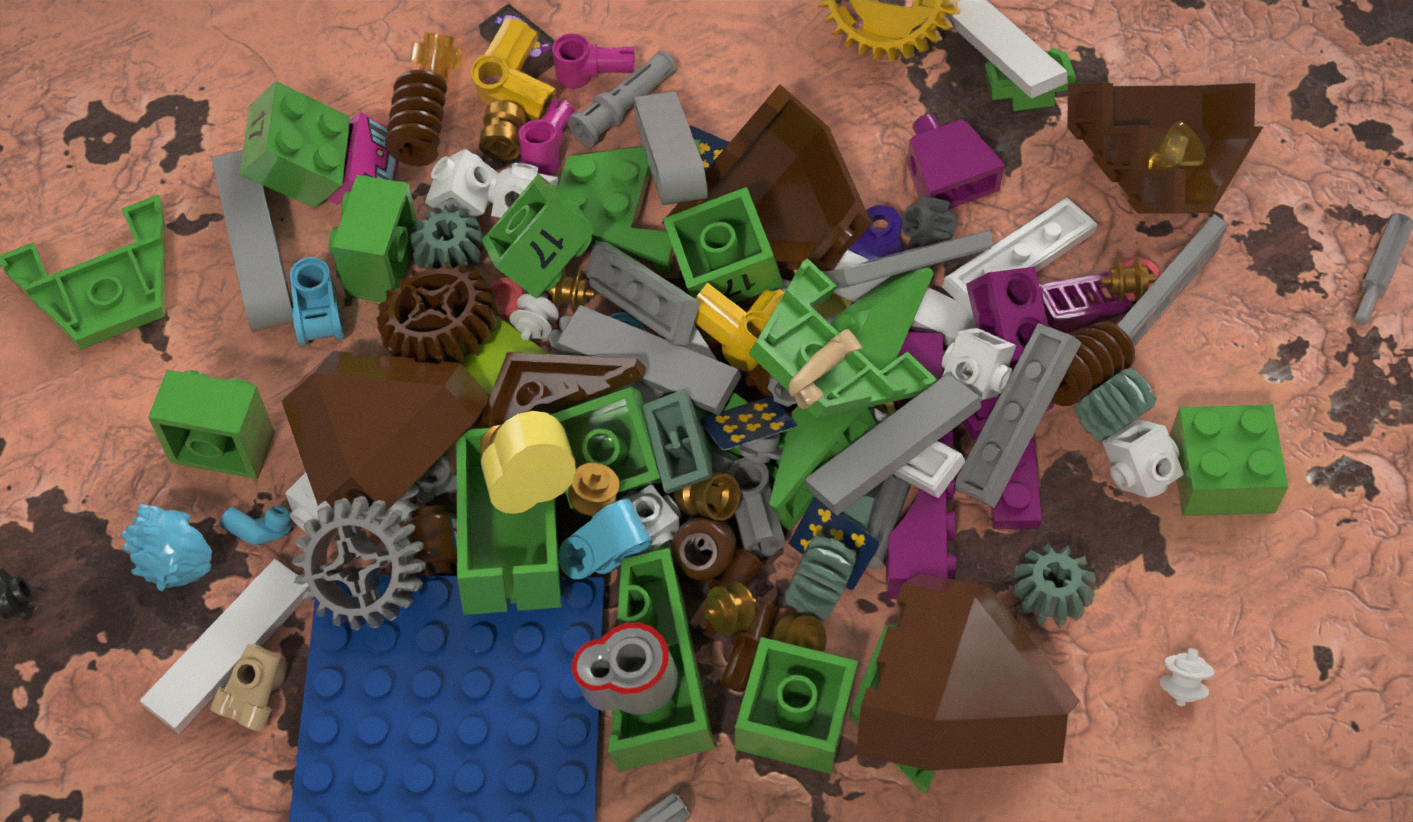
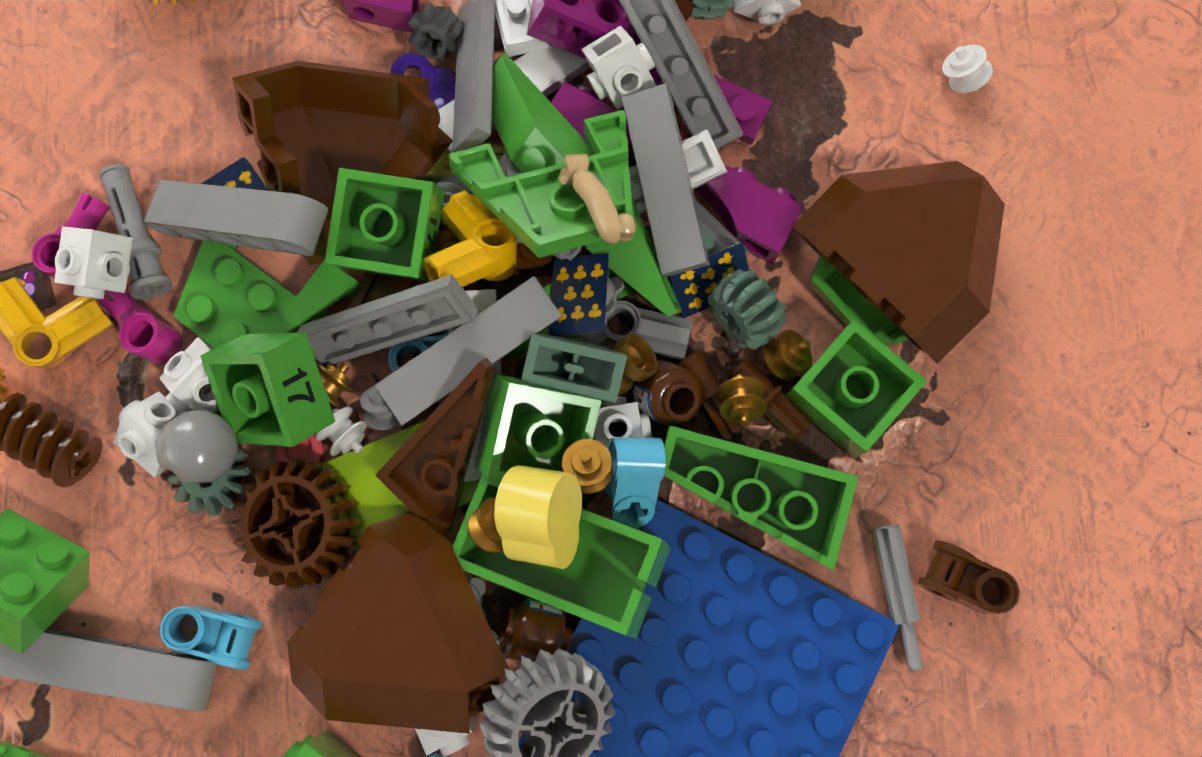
camera: 65 degrees left, 20 degrees up
dark pink panel [326,112,397,205] -> none
bright green brick [328,175,417,303] -> none
pearl gold wheel [478,101,526,161] -> none
light grey piece [572,622,678,714] -> none
sand green gear [1013,543,1096,628] -> none
none -> white brick [54,226,133,299]
none -> light grey hair [155,410,238,483]

